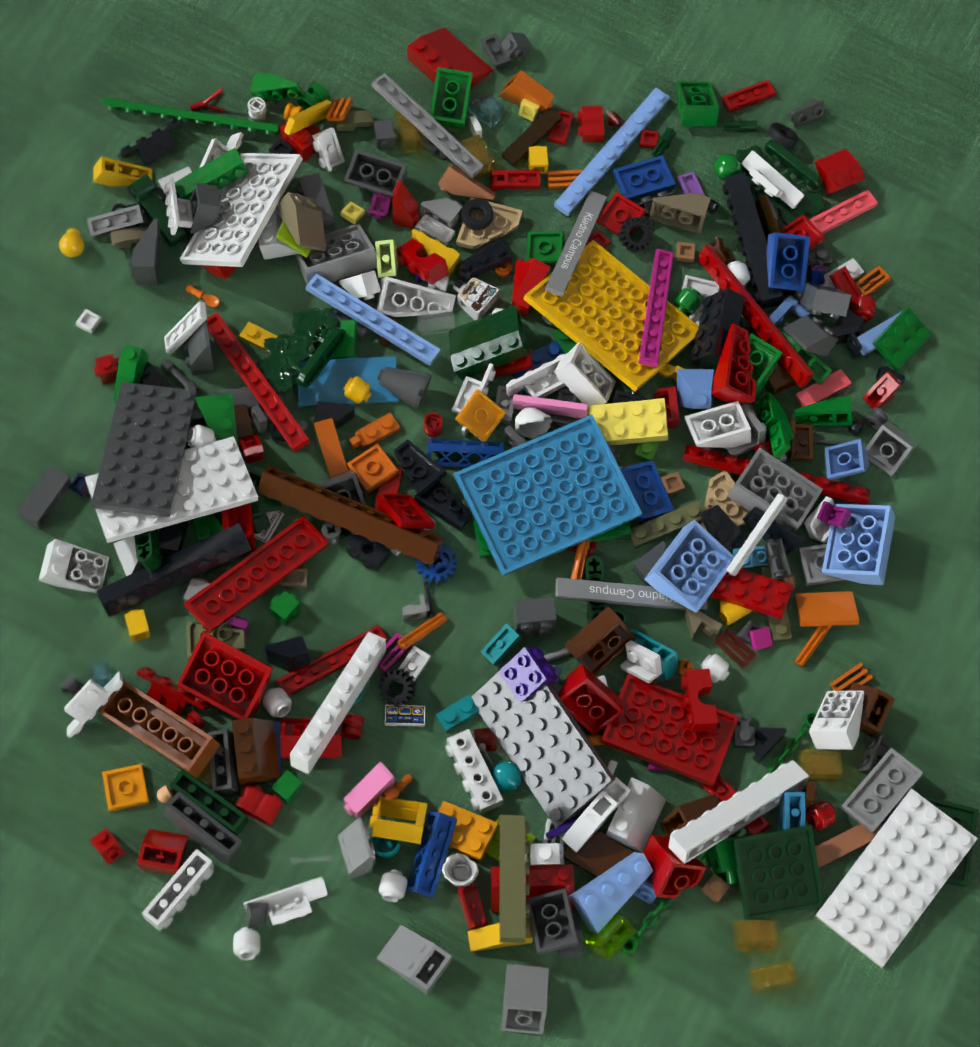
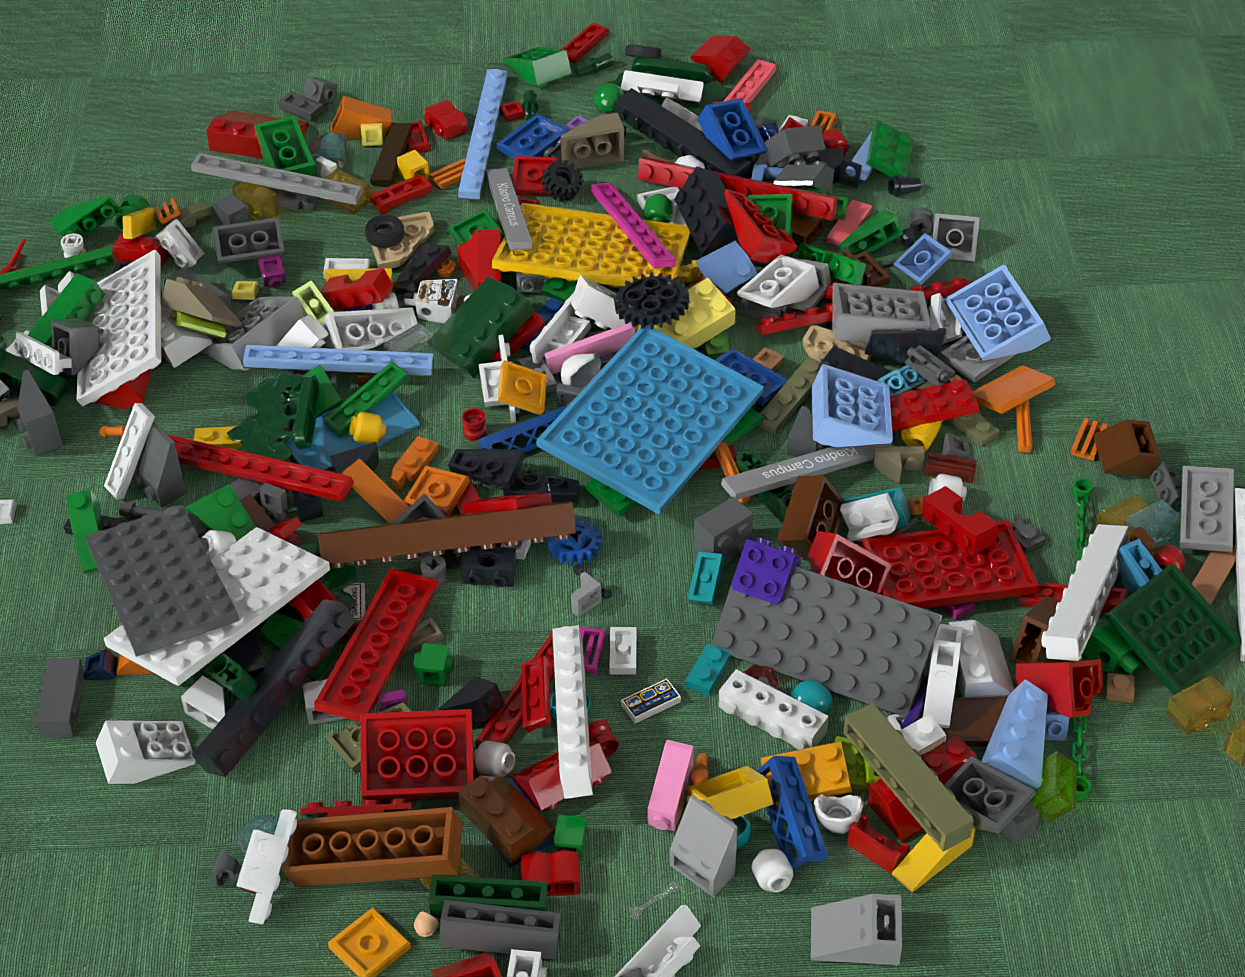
camera: 25 degrees left, 20 degrees down
red brick [93,354,119,385] -> none
yellow brick [124,609,151,642] -> none
dark grey brick [208,729,240,796] -> none
light orange wheel [284,103,303,121] -> none
dark grey cone [377,367,432,409] -> none
black tyre [378,668,417,706] -> none
red slope [392,180,421,229] -> none
orange axle [397,612,447,650] -> none
light grey slope [420,198,463,229] -> none
nougat slope [438,163,496,200] -> none
light grey slope [501,964,549,1034] -> none
clear red slope [606,110,625,127] -> none
medium nougat plate [675,242,695,263] -> none
white axle [726,494,787,576] -> none
dark pink tile [749,627,773,650] -> none
black slope [753,728,787,763] -> none
dark grey hinge [788,99,825,128] -> none
white slope [809,691,864,749] -> none
magenta bracket [817,501,852,529] -> none
red slope [862,371,902,409] -> none
none -> green tile [323,361,409,438]
none -> red tile [521,655,551,733]
none -> black gear [614,273,690,329]
none -> clear light blue bracket [1124,499,1179,544]

